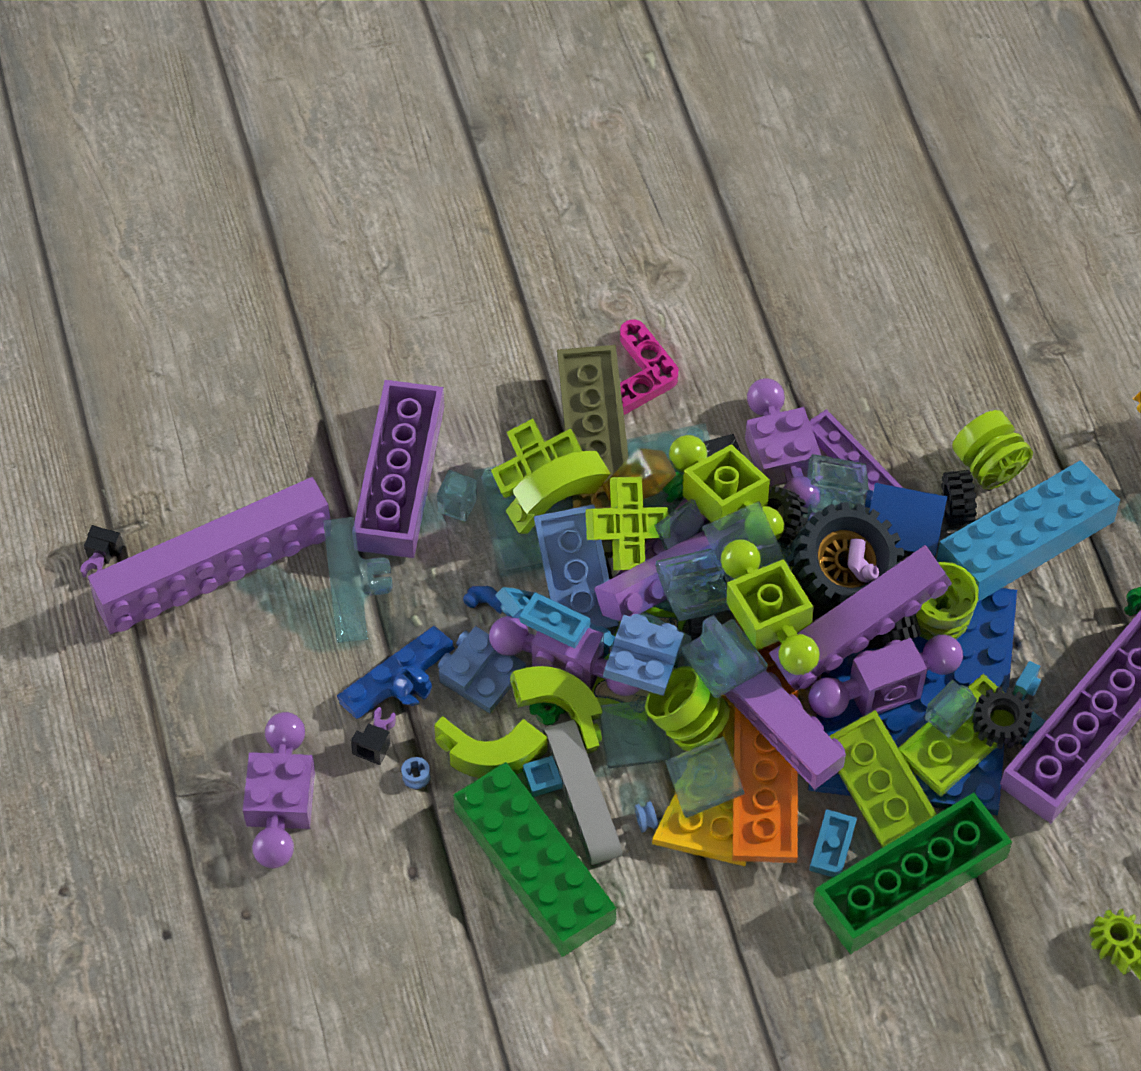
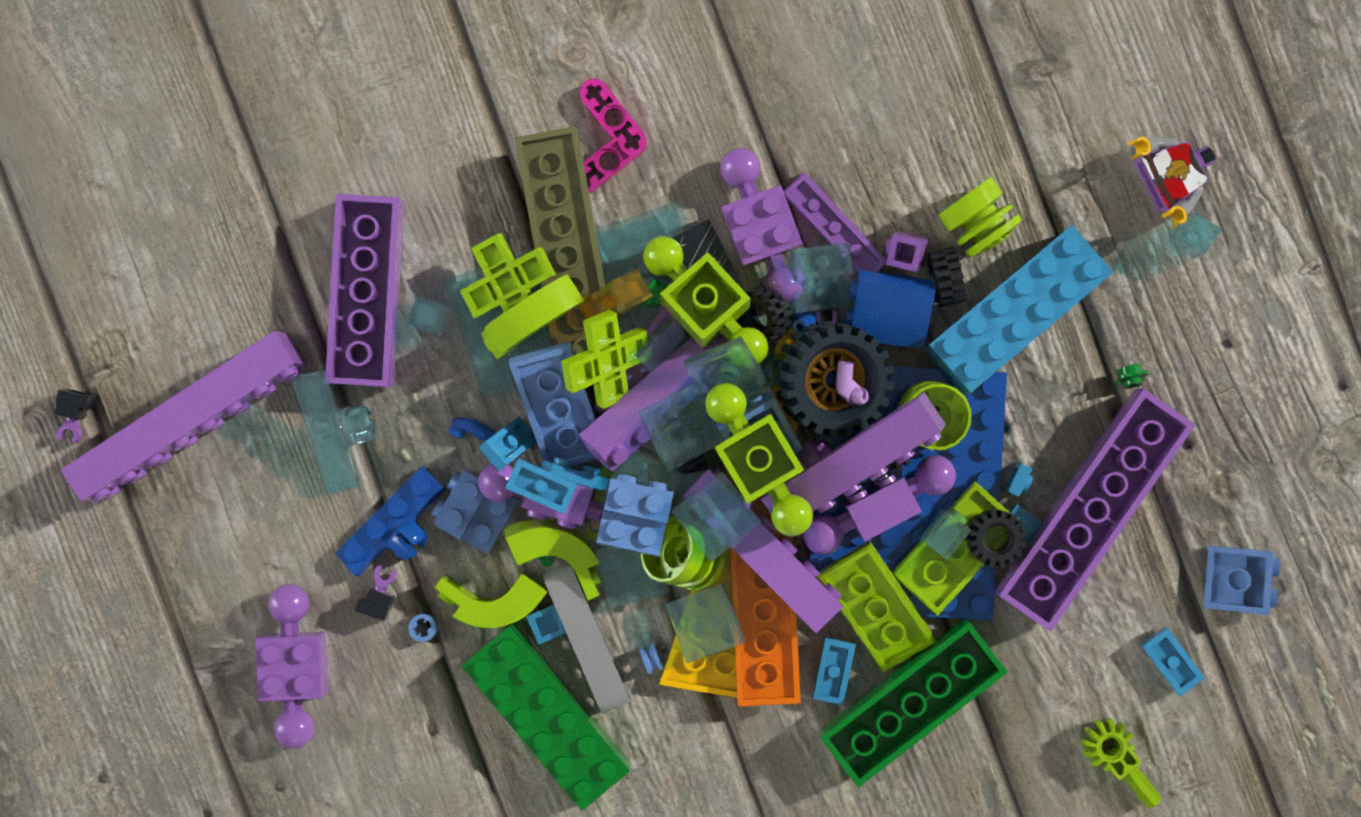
camera: 10 degrees left, 30 degrees up
none -> medium lavender brick [885,230,931,272]

